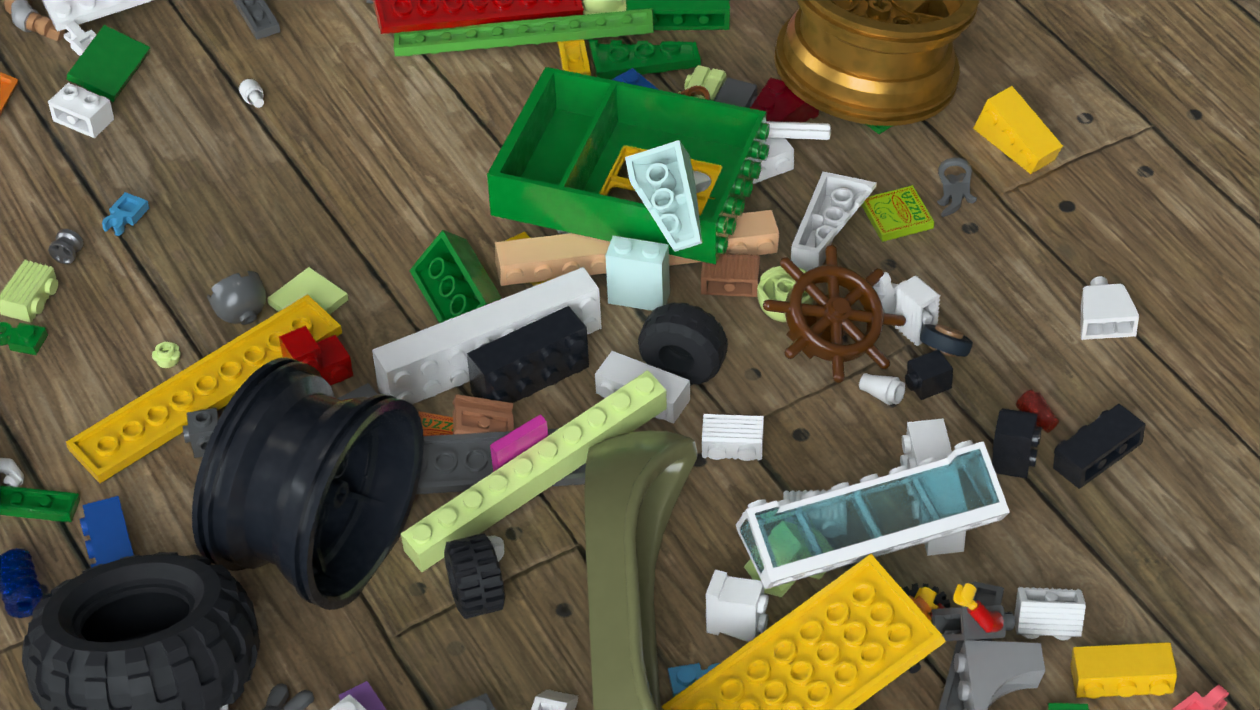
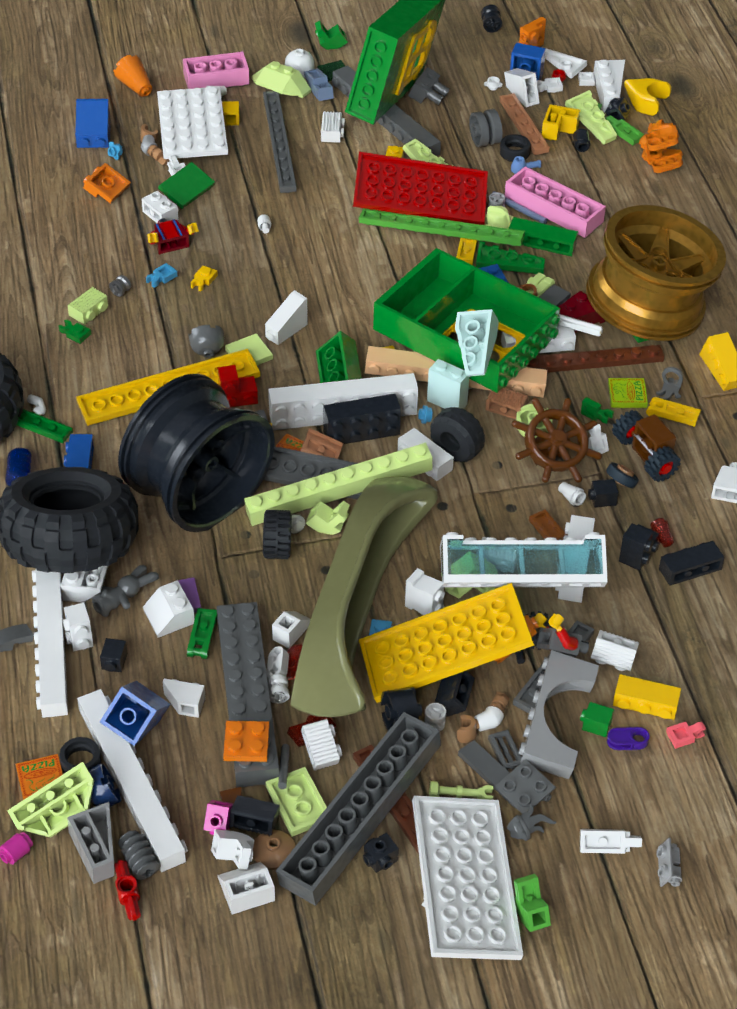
camera: 15 degrees right, 0 degrees up
yellowish green plate [152,342,181,368] -> none
dark pink tile [490,415,548,472] -> none
white brick [702,414,764,461] -> none
white wedge [791,171,877,272] -> none
white brick [894,275,941,346] -> none
none -> torso [147,218,199,254]
none -> yellow plate [191,266,218,292]
none -> white slope [265,290,308,345]
none -> yellowish green brick [305,501,350,535]
none -> dark azure plate [418,405,432,424]
none -> copper plate [526,345,664,373]
none -> dark orange plate [529,509,567,540]
none -> green plate [581,397,614,424]
none -> brick [612,410,681,482]
none -> yellow plate [646,397,701,427]

